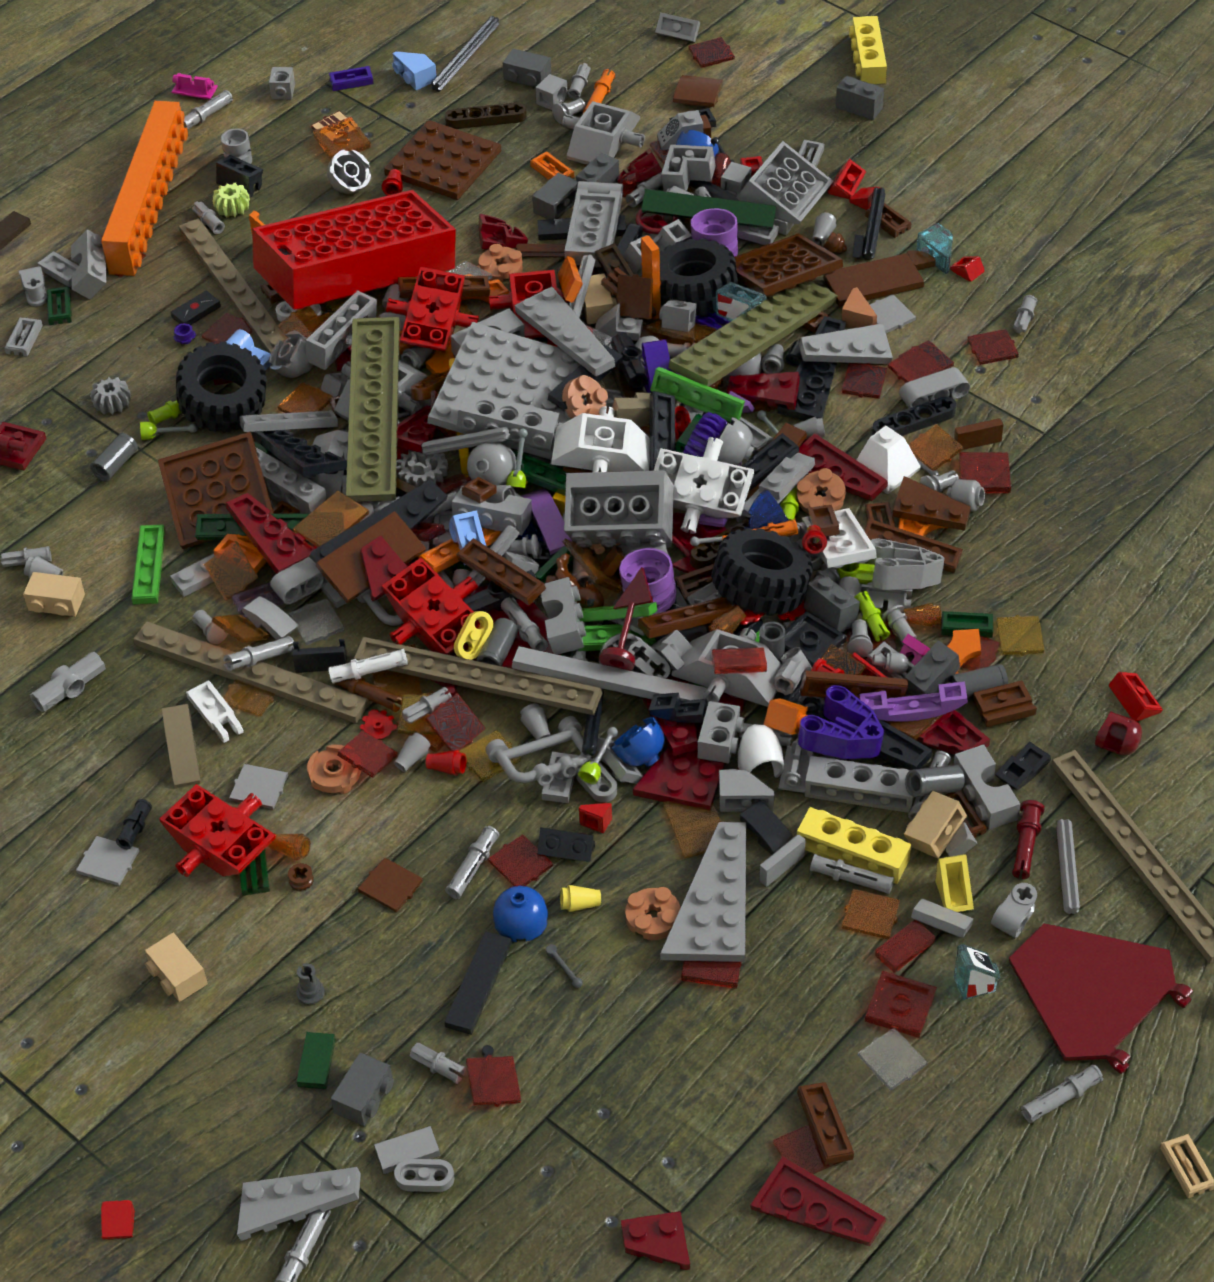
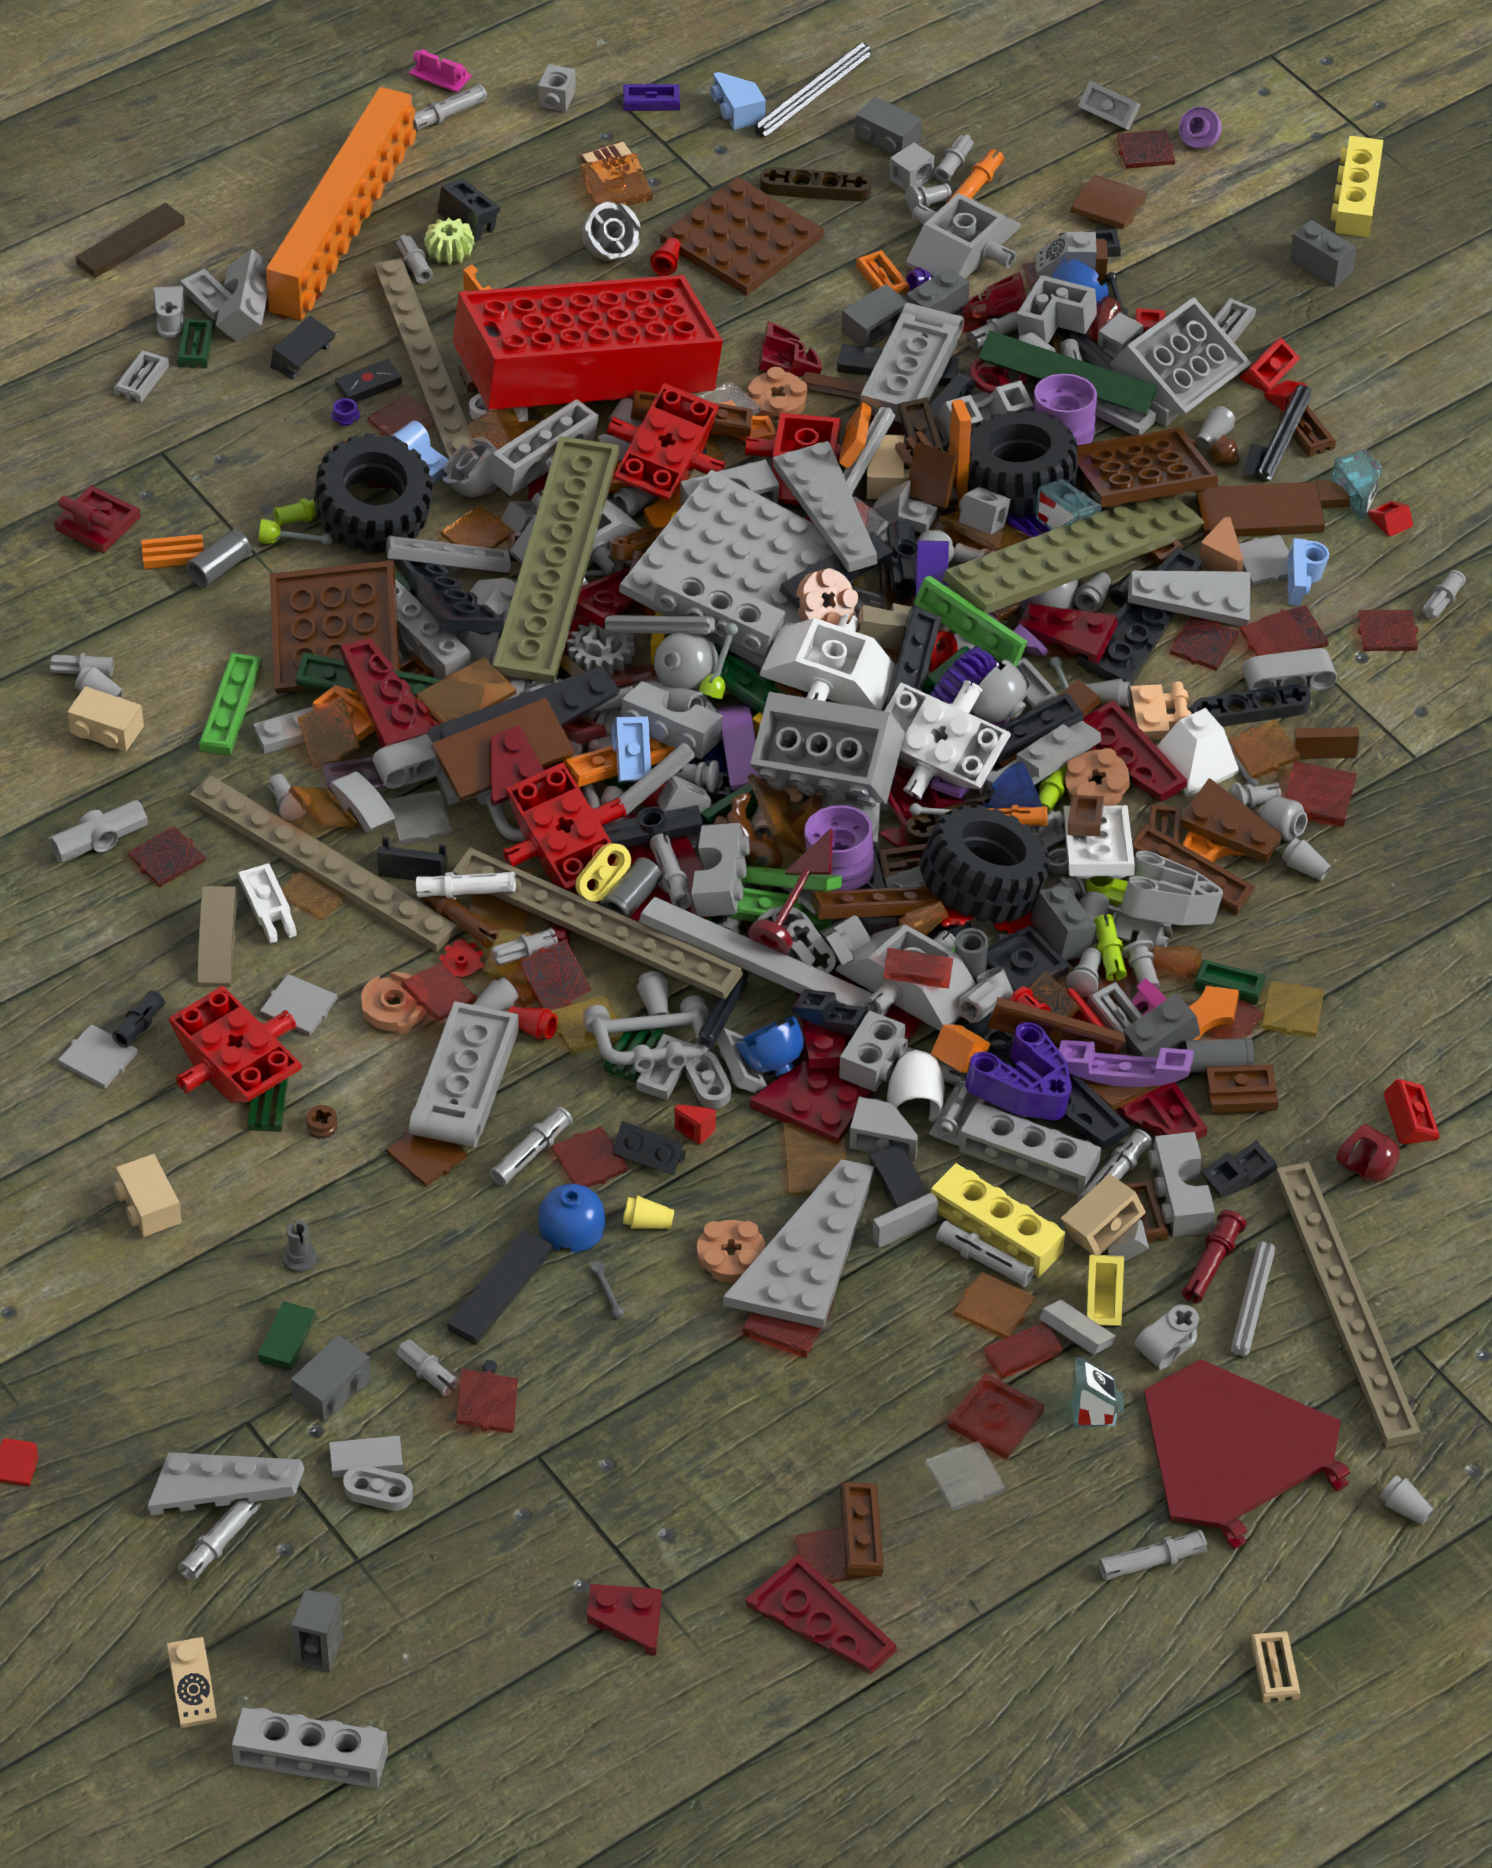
camera: 10 degrees right, 0 degrees up
light grey gear [90,377,131,415] -> none
light grey wheel [221,129,252,164] -> none
light grey pin [223,636,294,671] -> none
clear orange cone [268,833,311,860] -> none
reddish brown tile [456,538,546,605] -> none
reddish brown tile [462,477,497,504] -> none
lime hinge [578,727,618,785] -> none
red cone [802,525,827,554] -> none
light grey cylinder [872,652,909,674] -> none
dark grey pin [905,765,965,797] -> none
none -> clear red piece [128,826,206,887]
none -> orange tile [141,534,204,569]
none -> black hinge [270,316,336,379]
none -> light grey hinge [409,1001,519,1147]
none -> dark green tile [604,1017,663,1082]
none -> dark purple plate [906,267,931,292]
none -> light nougat plate [1131,681,1192,740]
none -> medium lavender plate [1179,106,1221,149]
none -> light grey cone [1281,838,1331,881]
none -> light blue plate [1287,538,1329,606]

